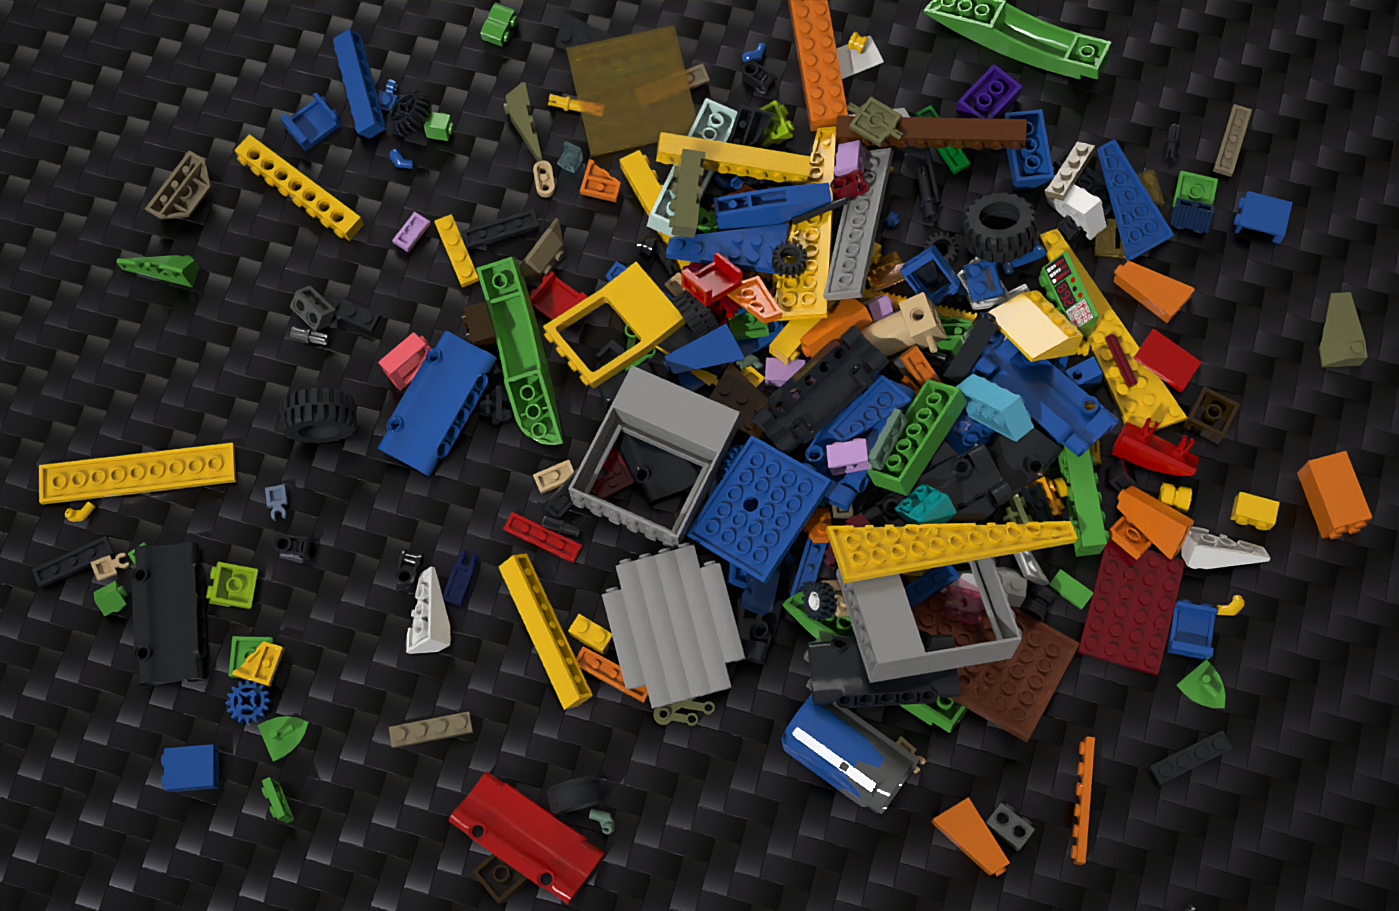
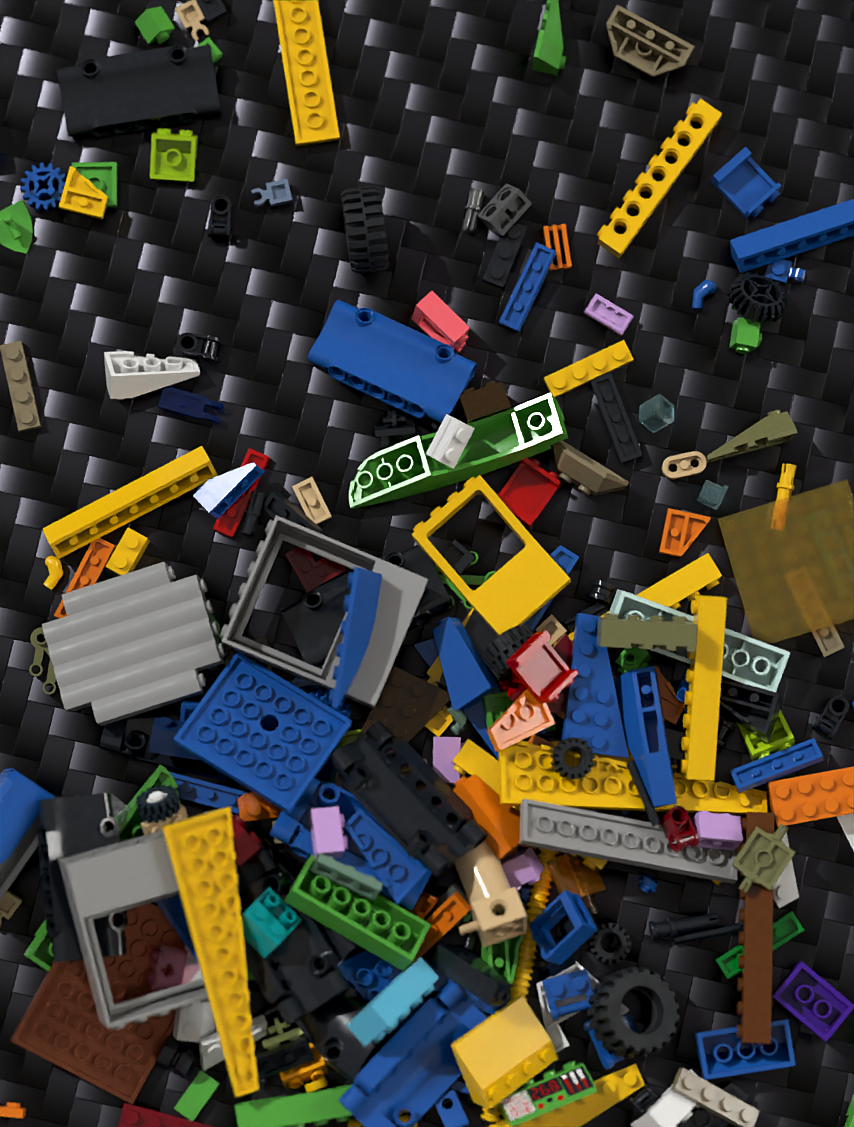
camera: 80 degrees right, 10 degrees up
none -> yellow arm [43,556,63,590]
none -> slope [193,462,265,519]
none -> blue wedge [328,567,382,709]
none -> white brick [426,414,475,469]
none -> blue tile [499,242,557,332]
none -> orange tile [543,224,572,271]
none -> clear light blue panel [639,394,674,433]
none -> blue fence [730,738,823,793]

